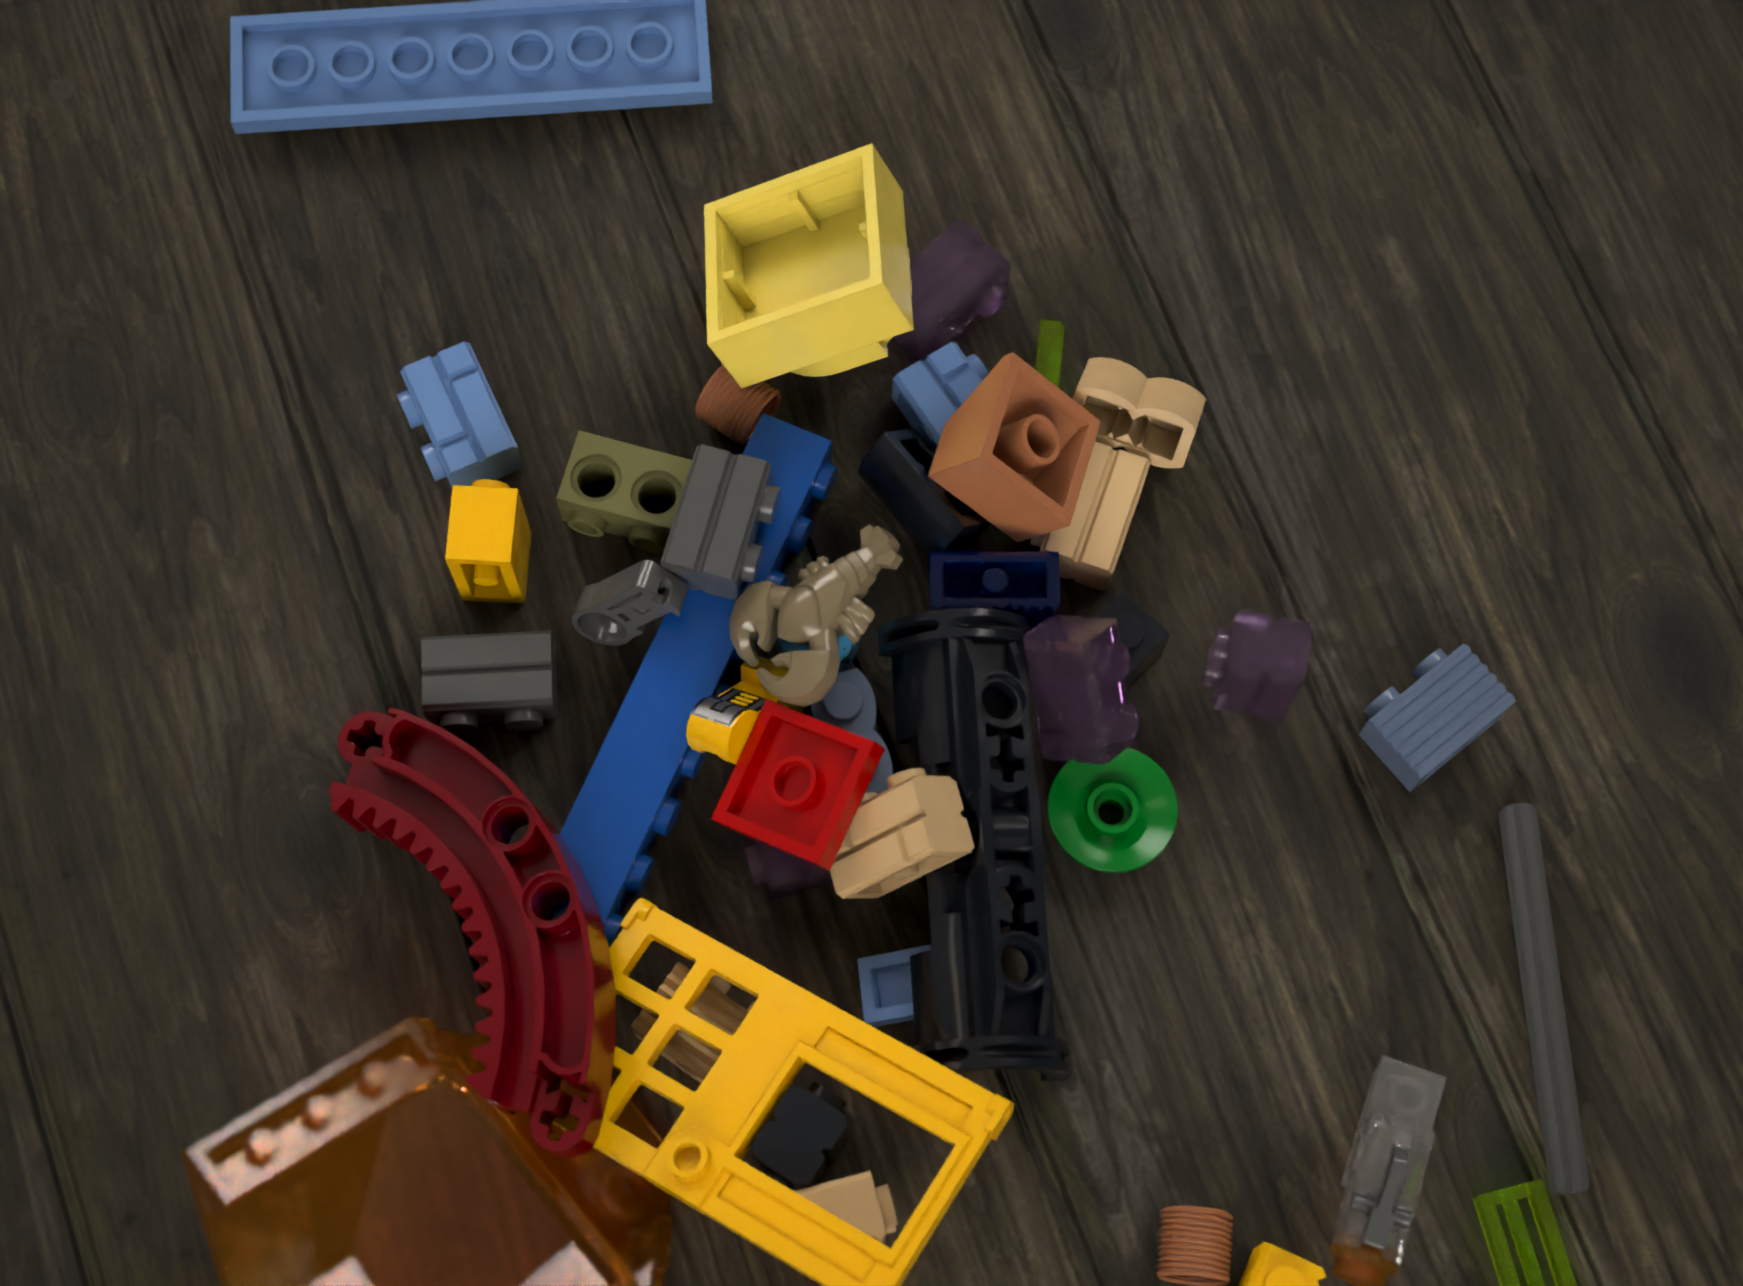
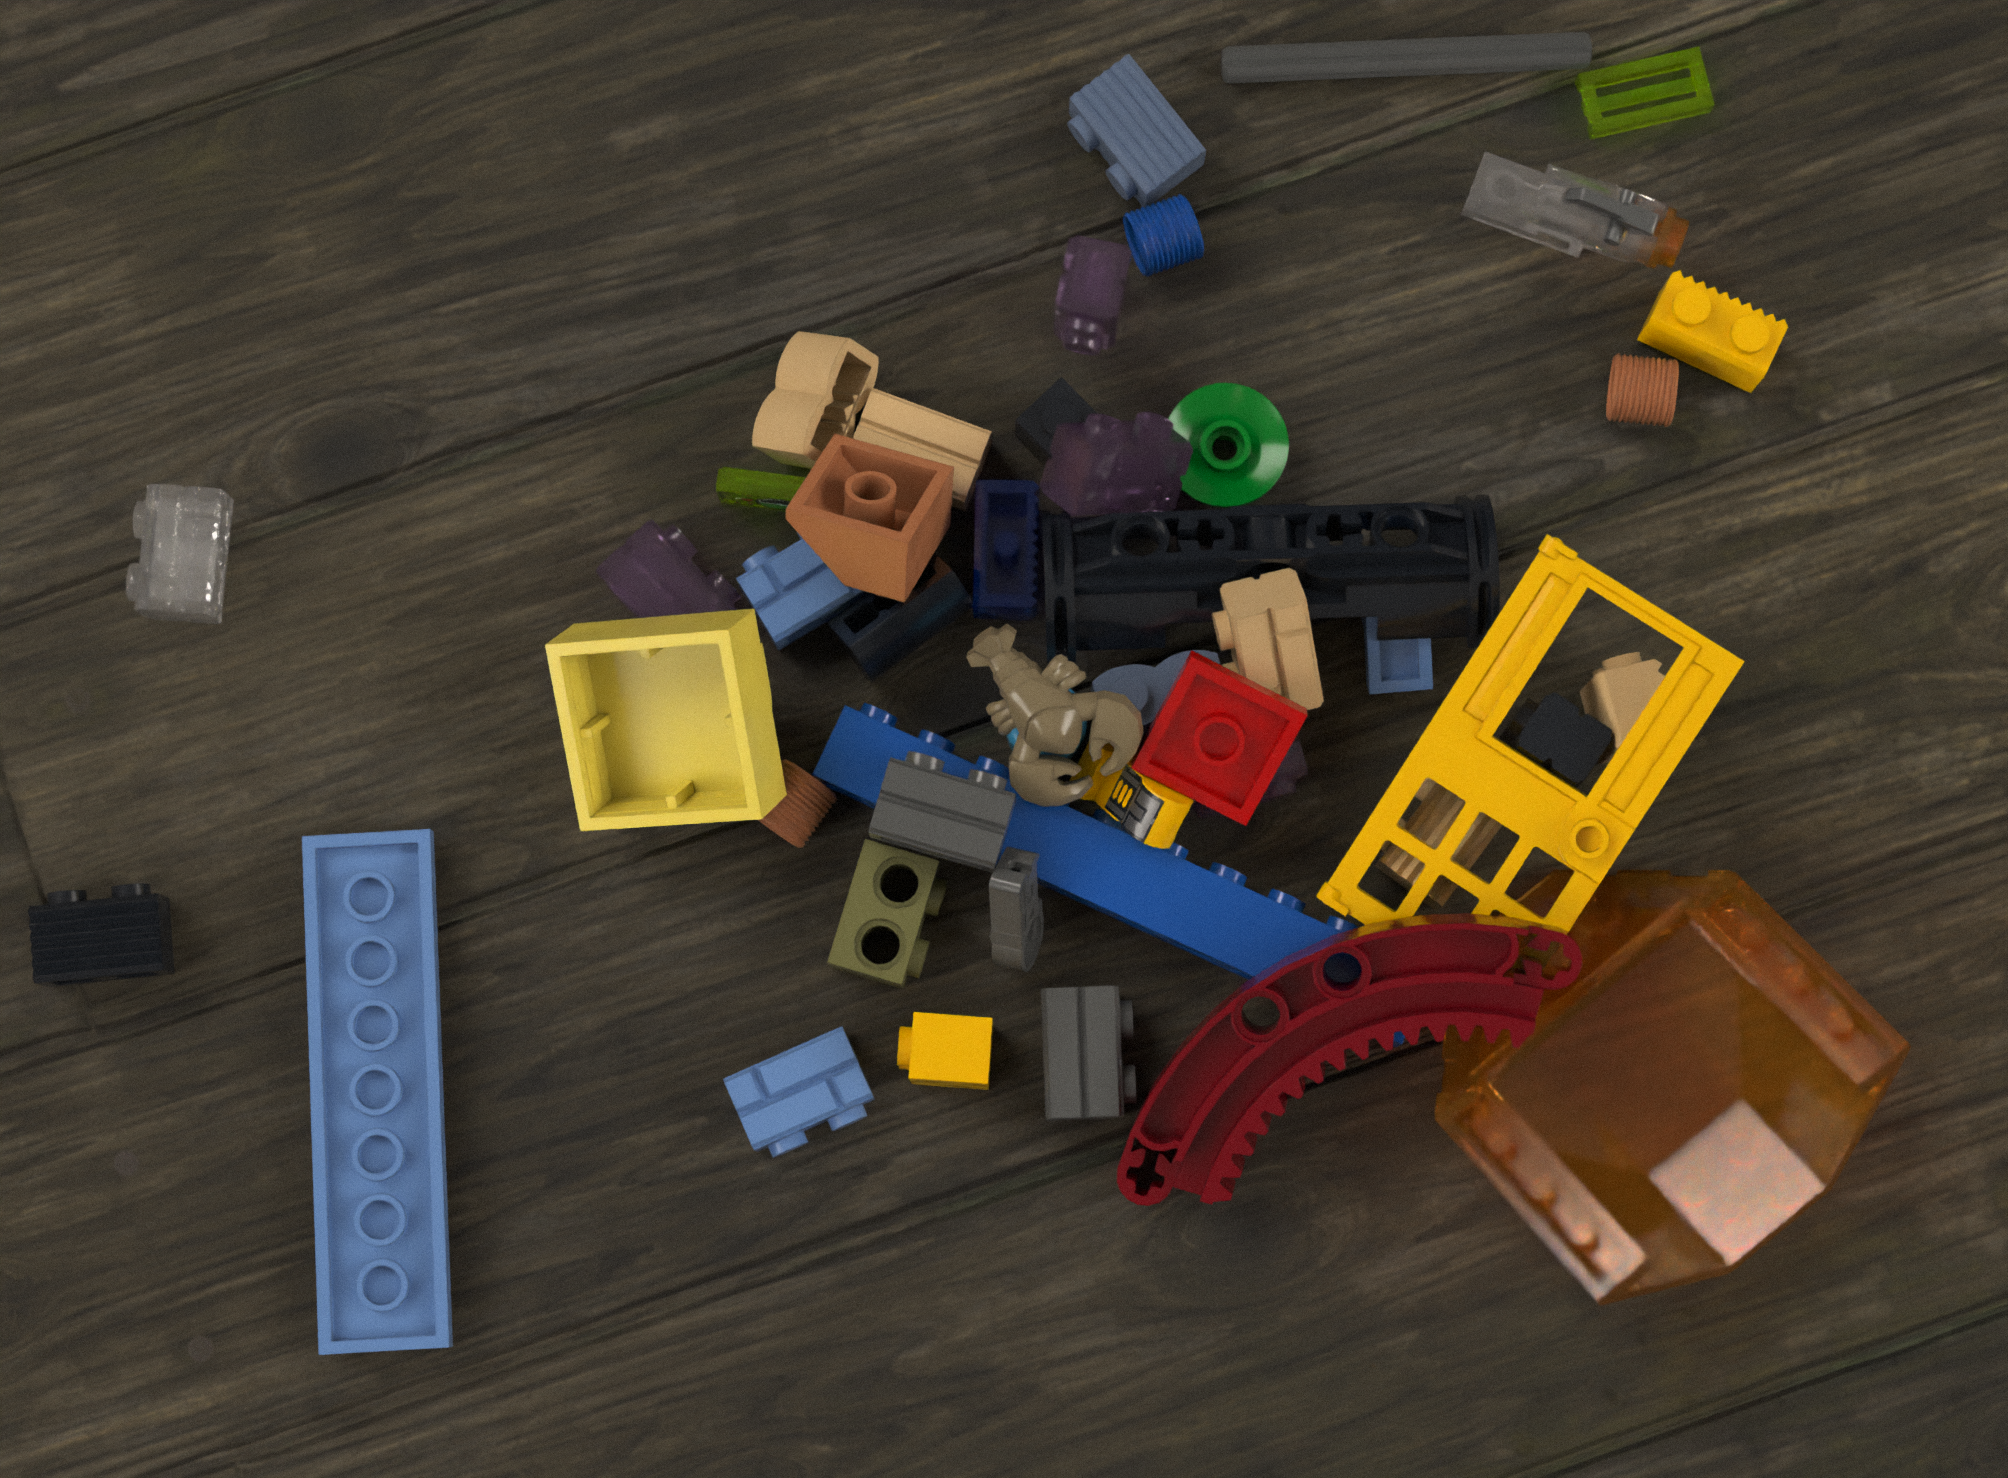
camera: 85 degrees left, 10 degrees up
none -> blue piece [1123,193,1204,277]

